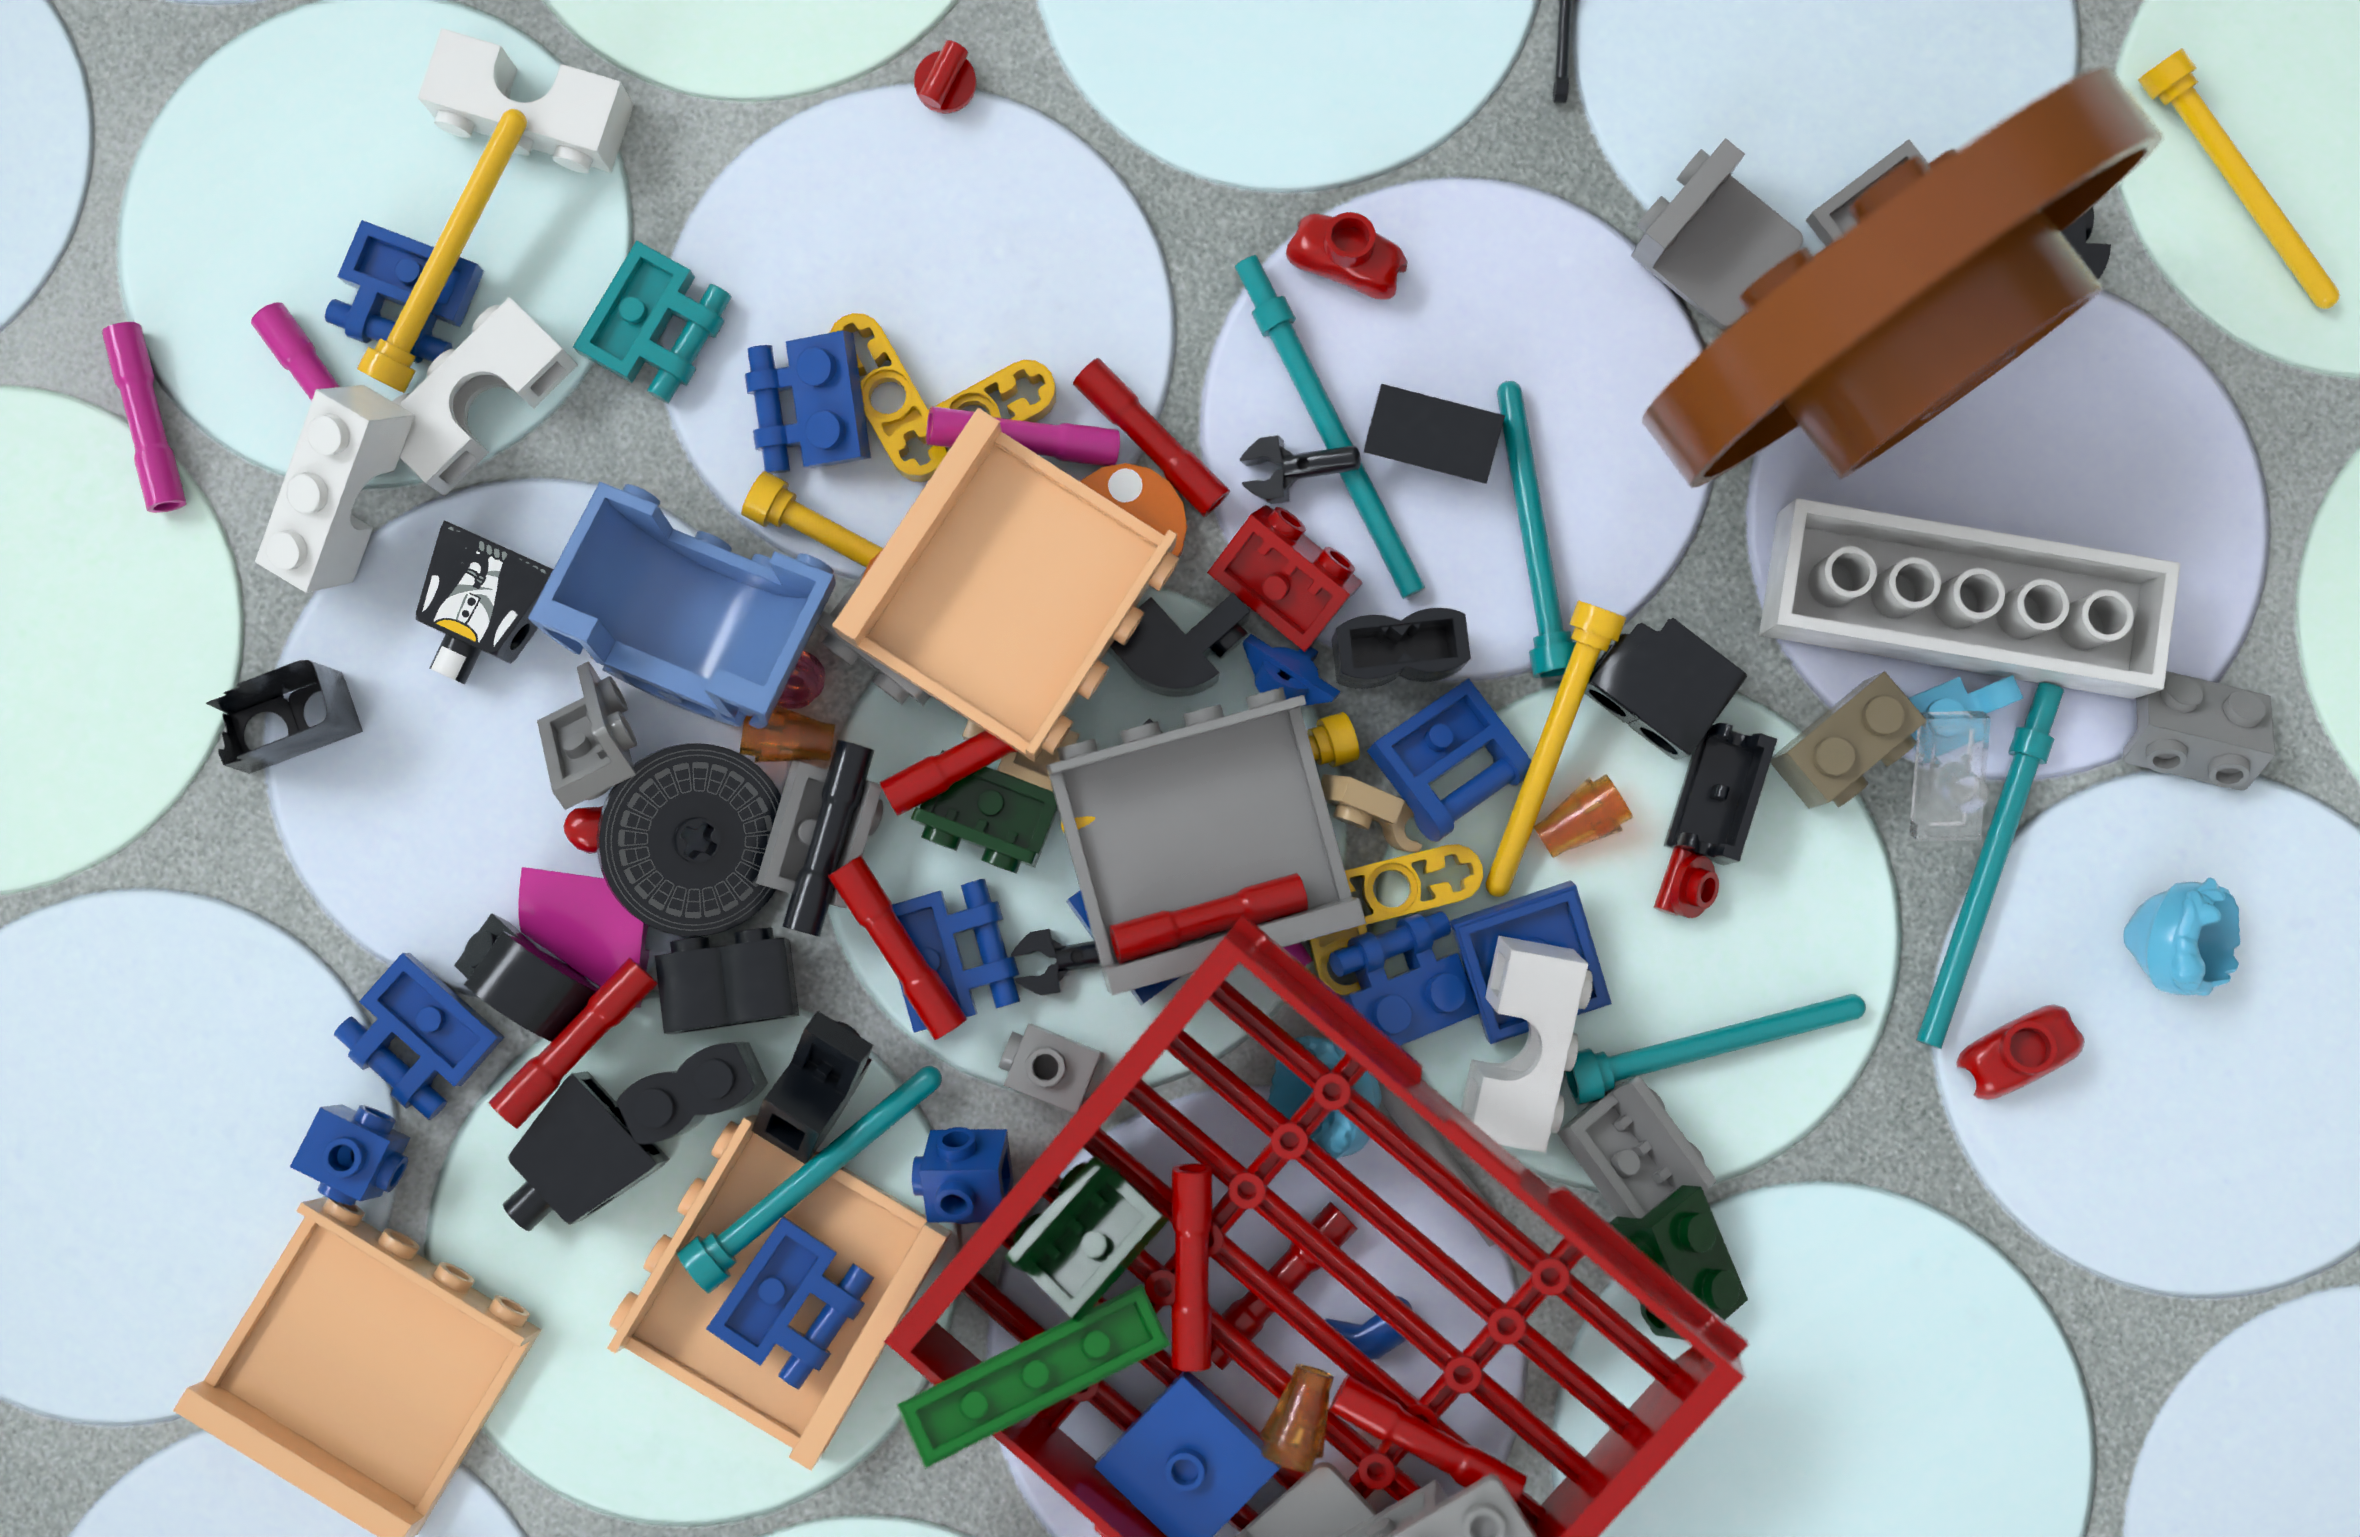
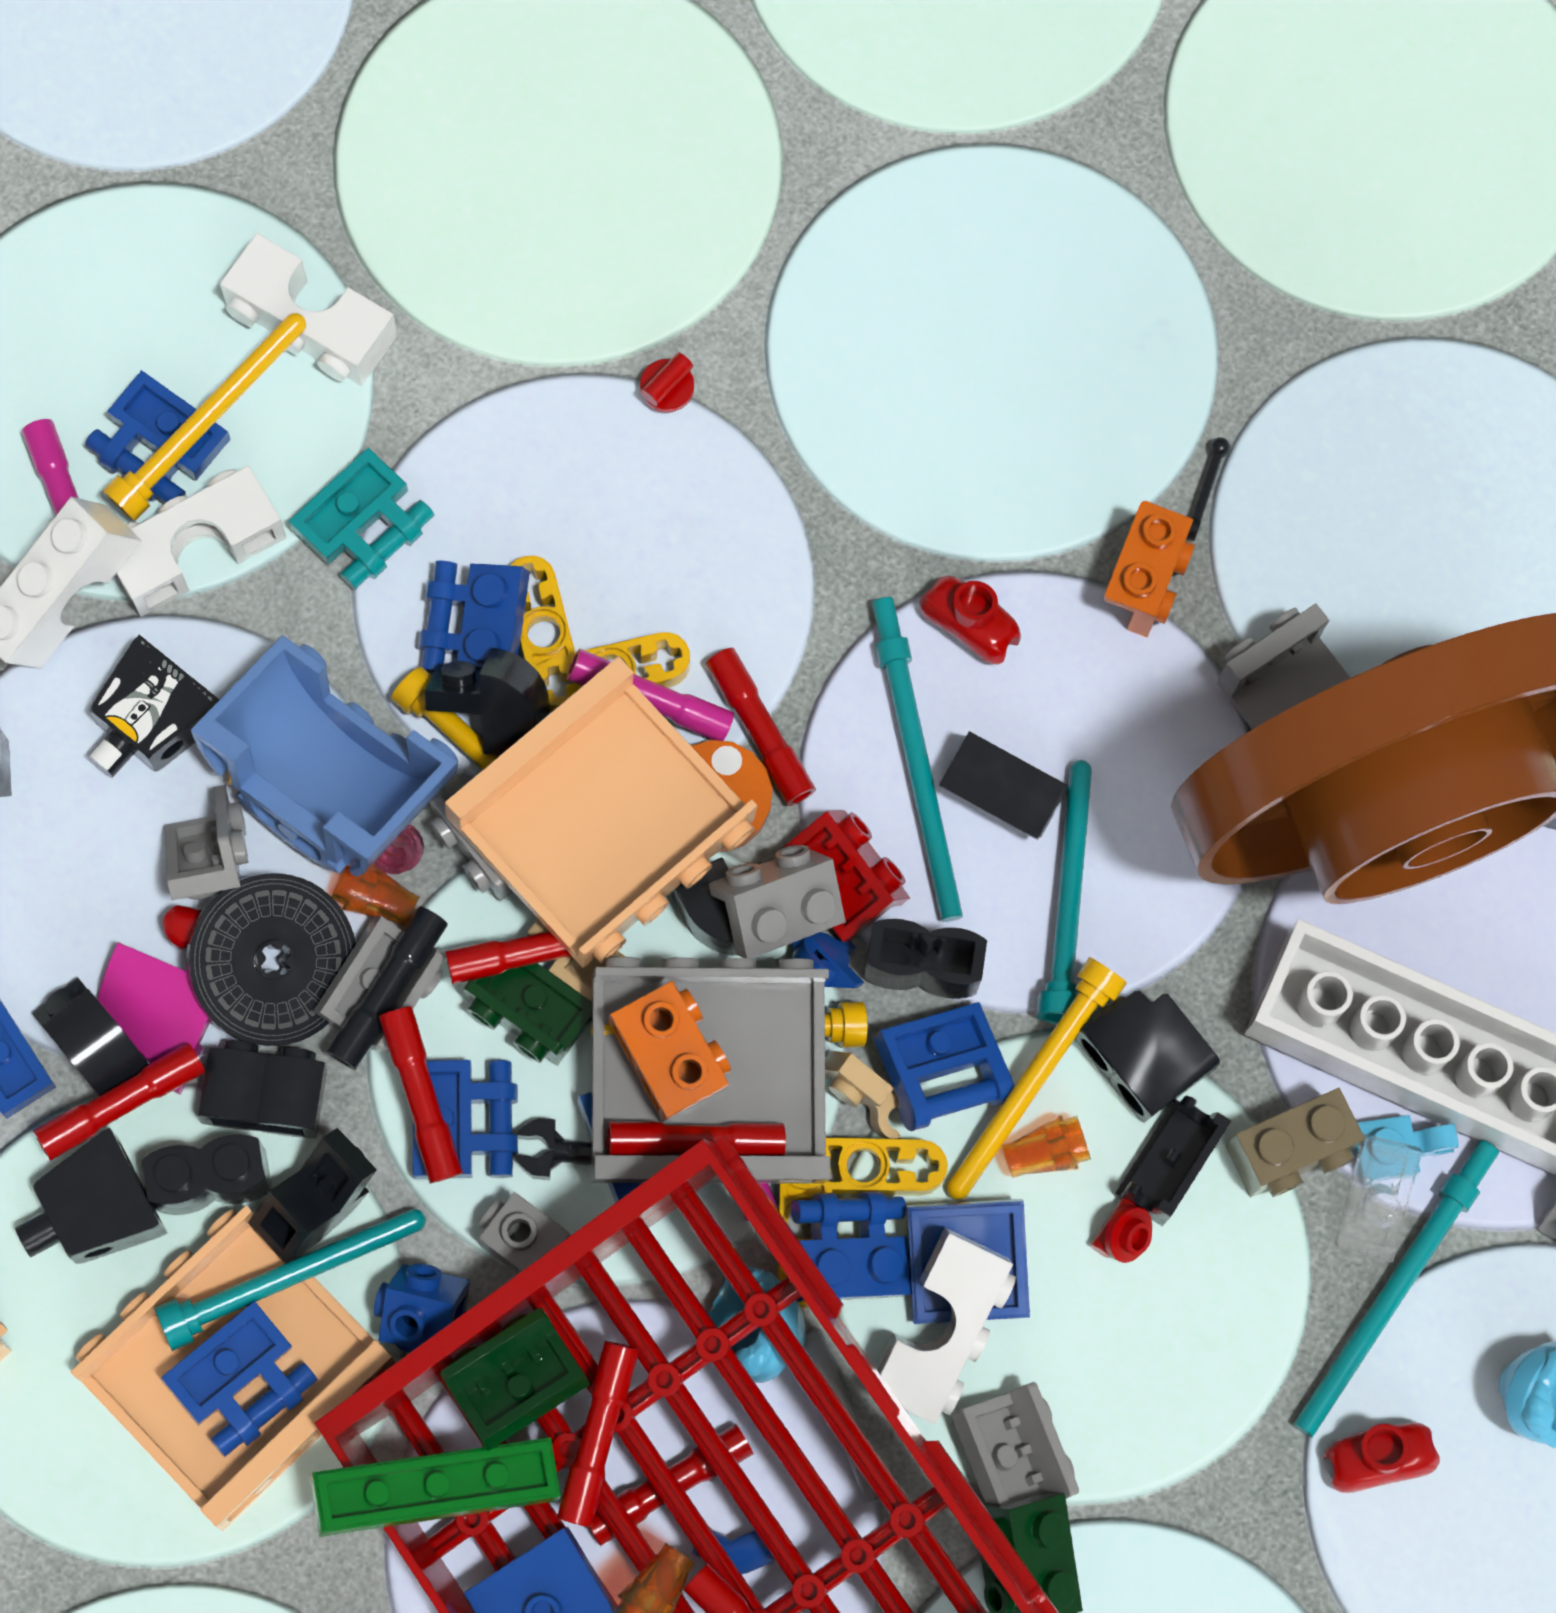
camera: 10 degrees right, 10 degrees down
black bar [1240,435,1361,504] -> none
teal piece [1564,994,1866,1105] -> none
none -> black brick [425,648,550,755]
none -> orange brick [607,981,731,1123]
none -> light grey bracket [709,845,846,959]
none -> orange bracket [1104,501,1195,637]

